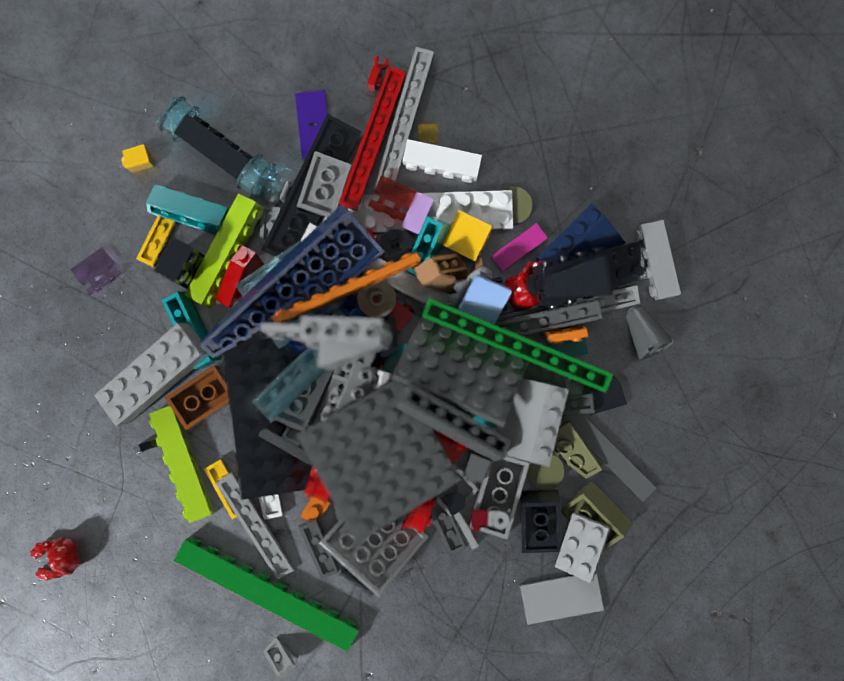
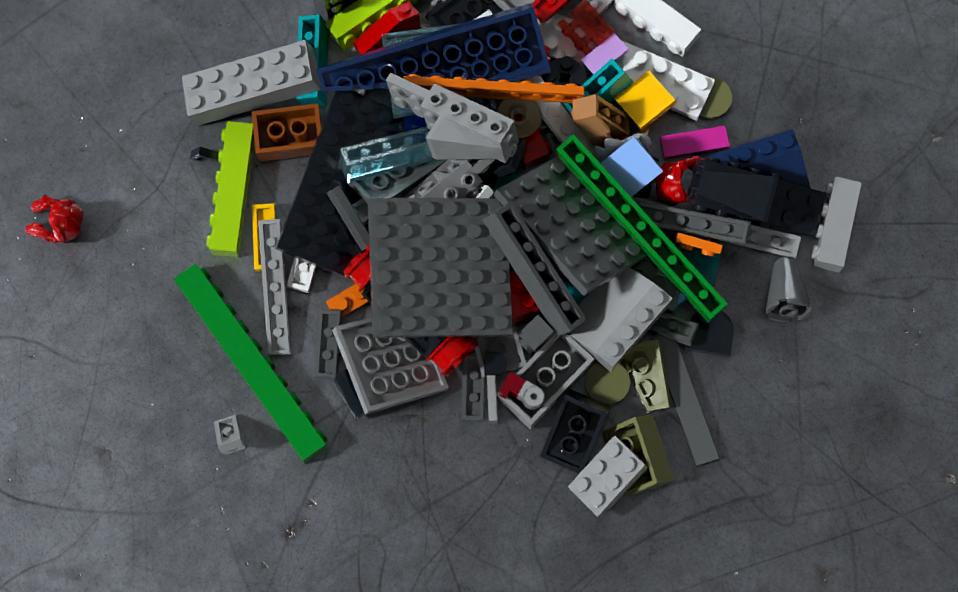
camera: 30 degrees right, 10 degrees down
light grey tile [520,572,604,625] -> none

